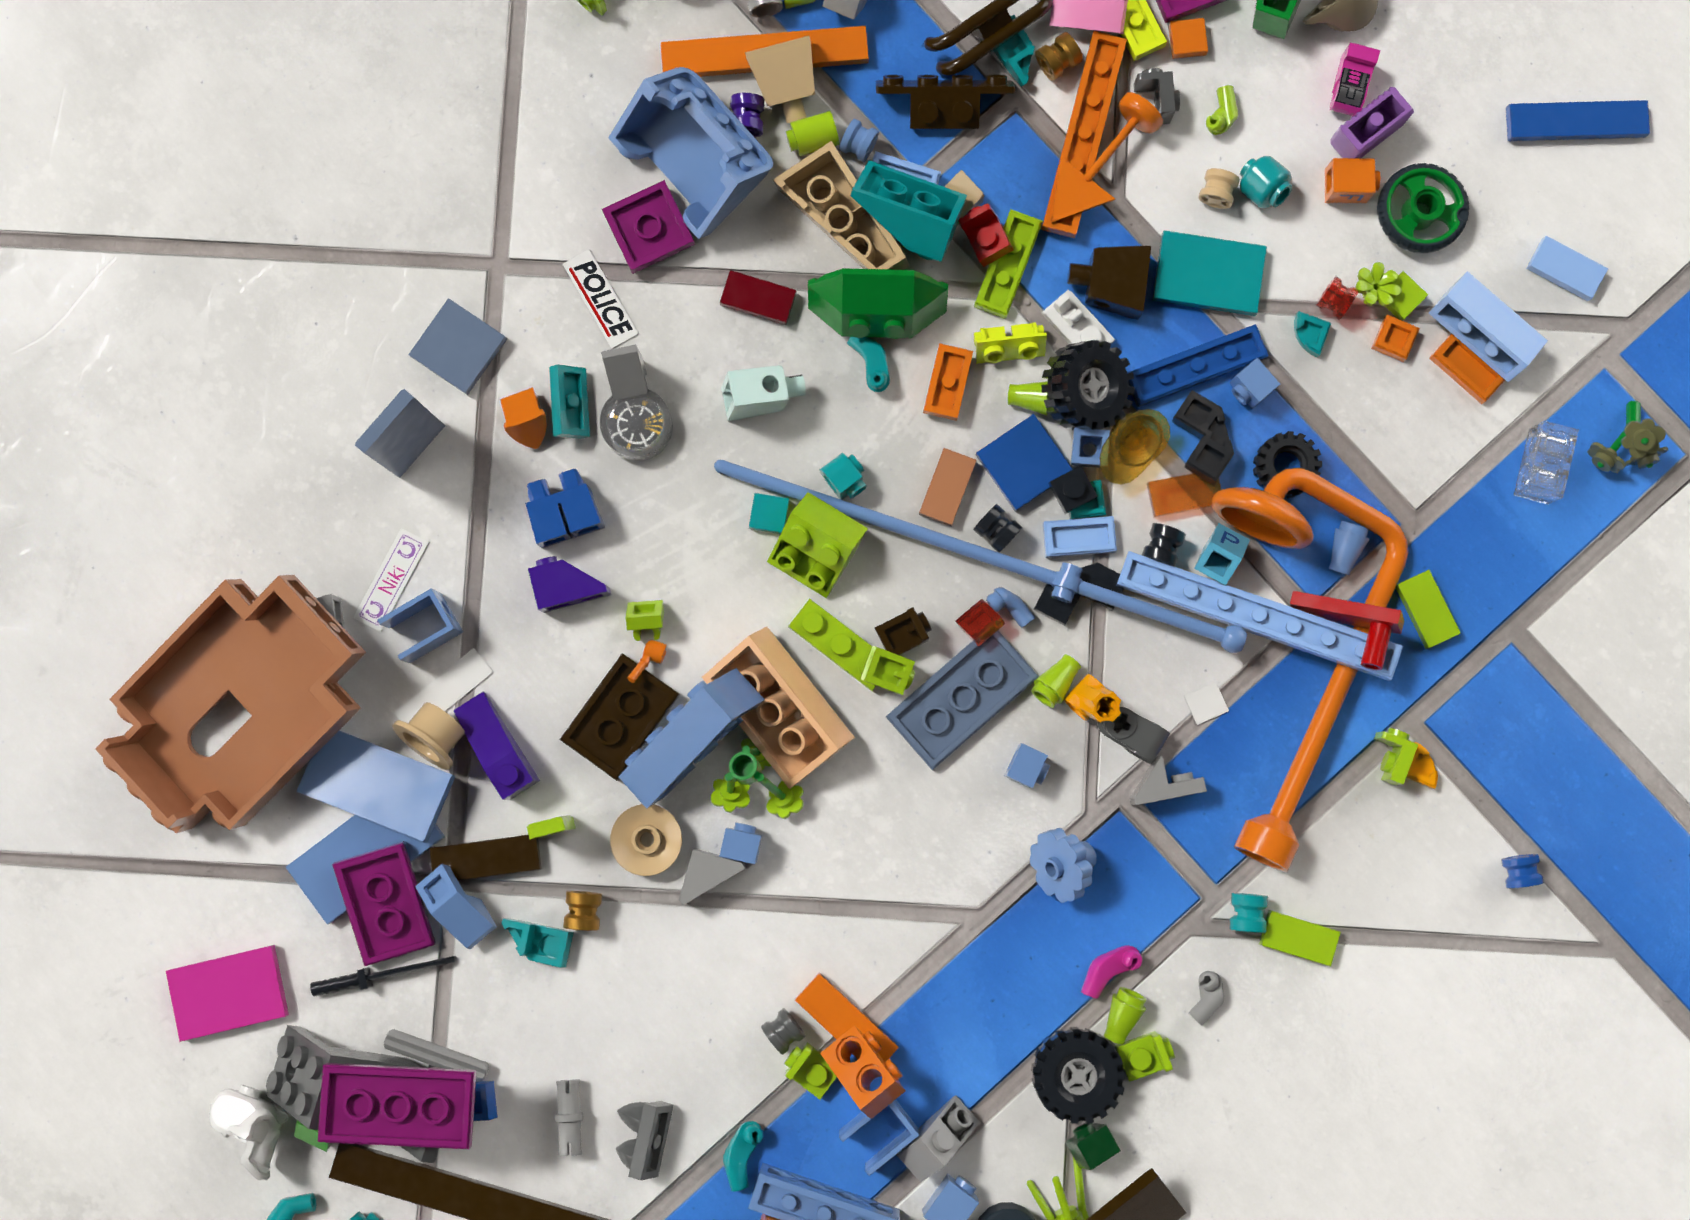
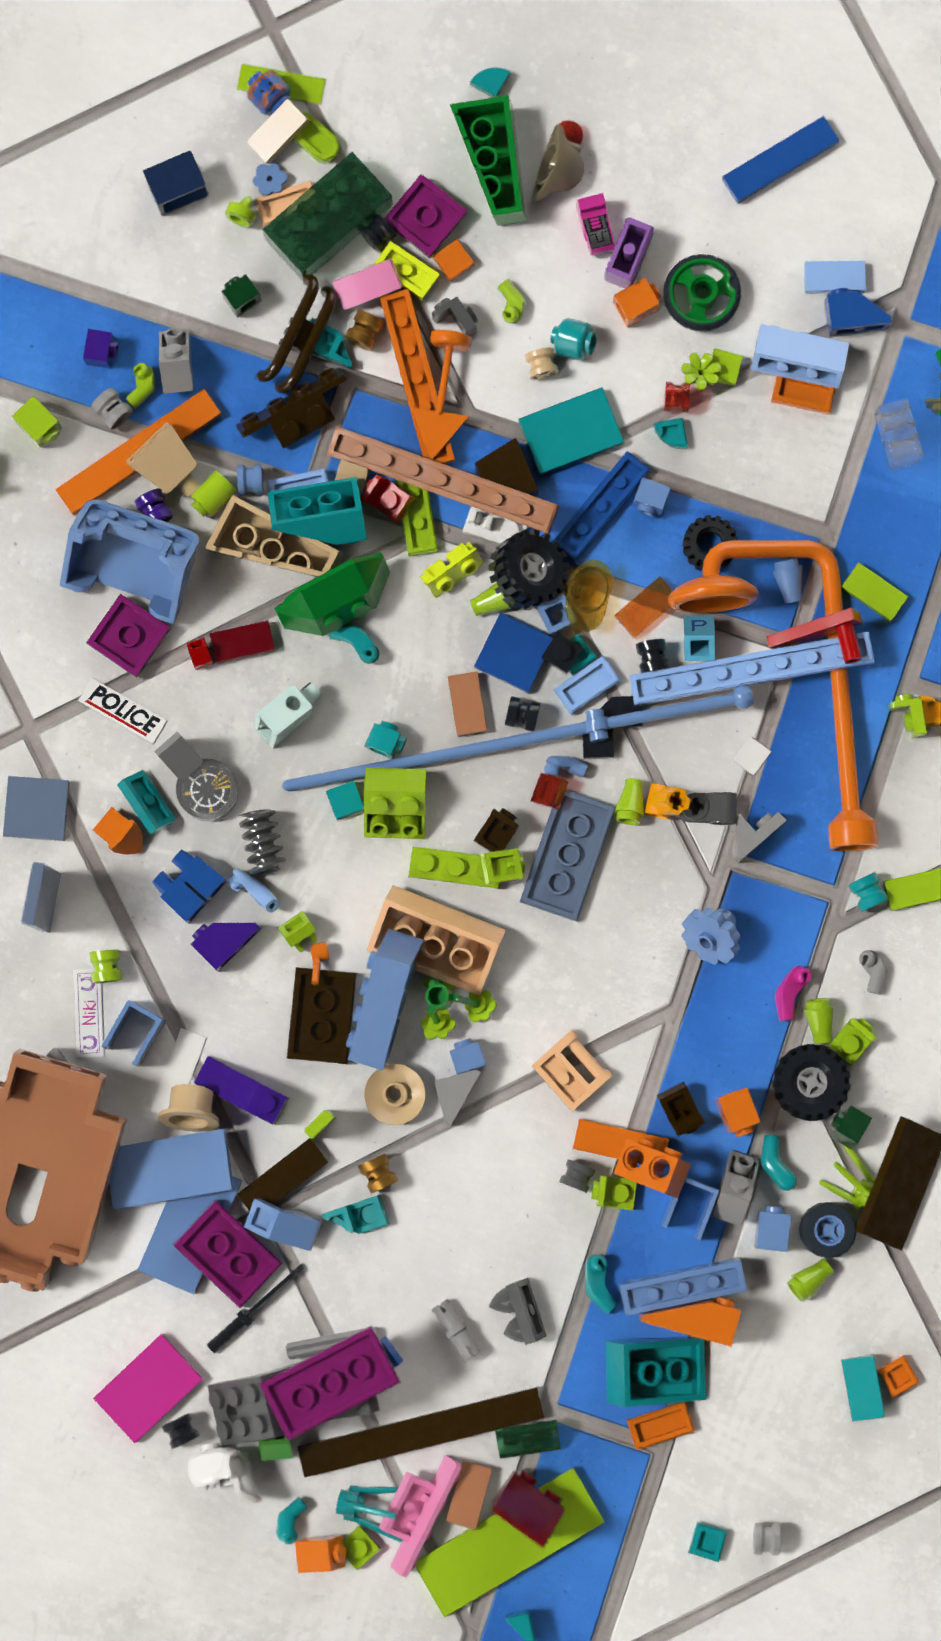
camera: 30 degrees left, 0 degrees up
orange plate [923,343,973,421] -> none
medium blue plate [1004,743,1050,788] -> none
black tile [1172,390,1234,485] -> none
orange tile [1371,314,1420,362] -> none
none -> lime wheel [89,949,122,983]
none -> black wheel [162,1413,200,1449]
none -> red piece [187,637,214,670]
none -> light blue arm [227,869,280,912]
none -> dark grey piece [239,809,286,875]
none -> nougat tile [327,426,560,534]
none -> light nougat plate [532,1029,613,1112]
none -> dark brown bracket [656,1081,705,1136]
none -> orange brick [714,1087,761,1137]
none -> teal arm [761,1135,798,1191]
none -> blue slope [824,288,892,337]

